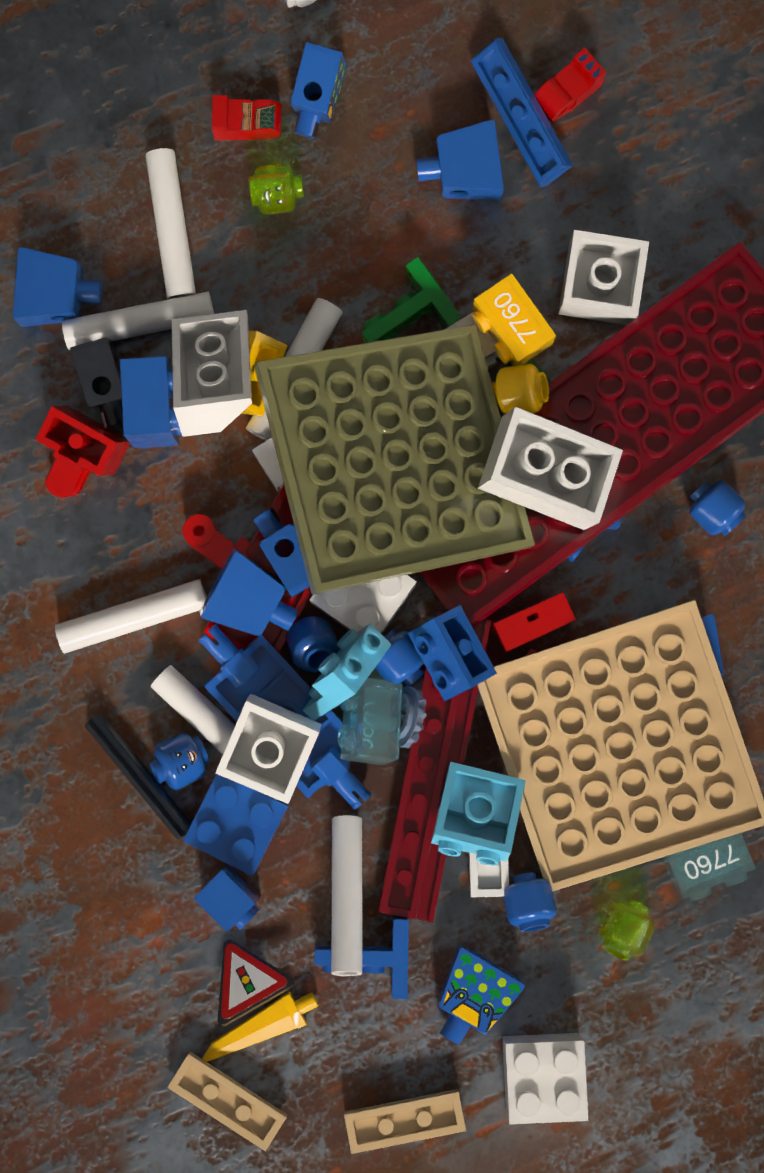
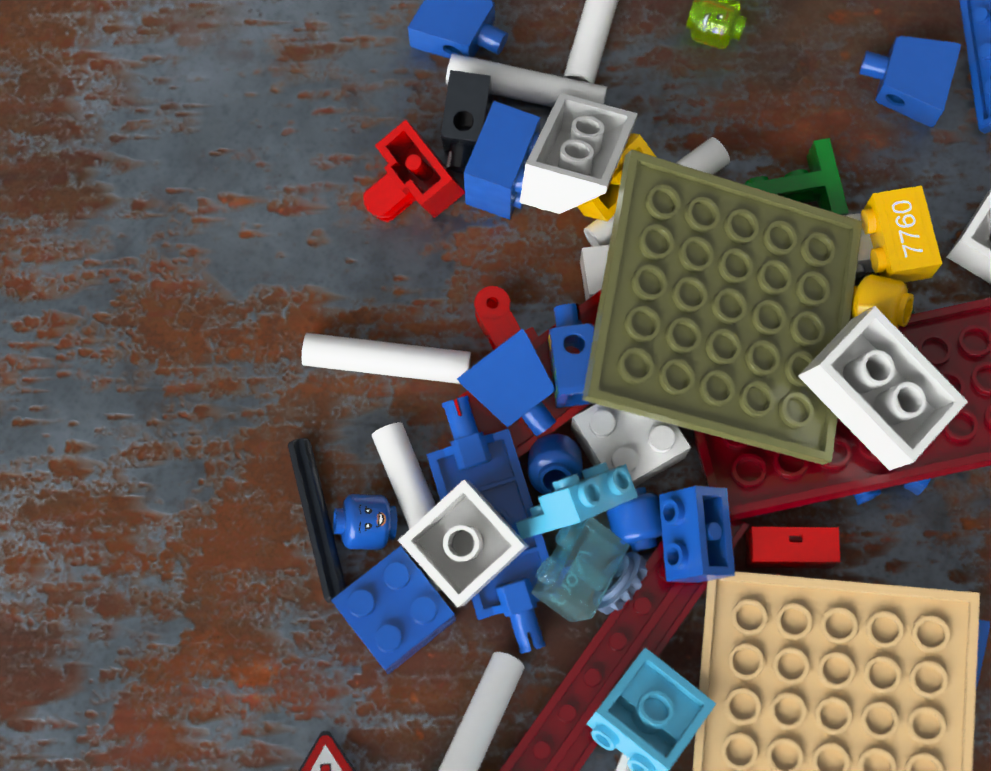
camera: 25 degrees right, 10 degrees down
blue brick [194,864,261,932] -> none

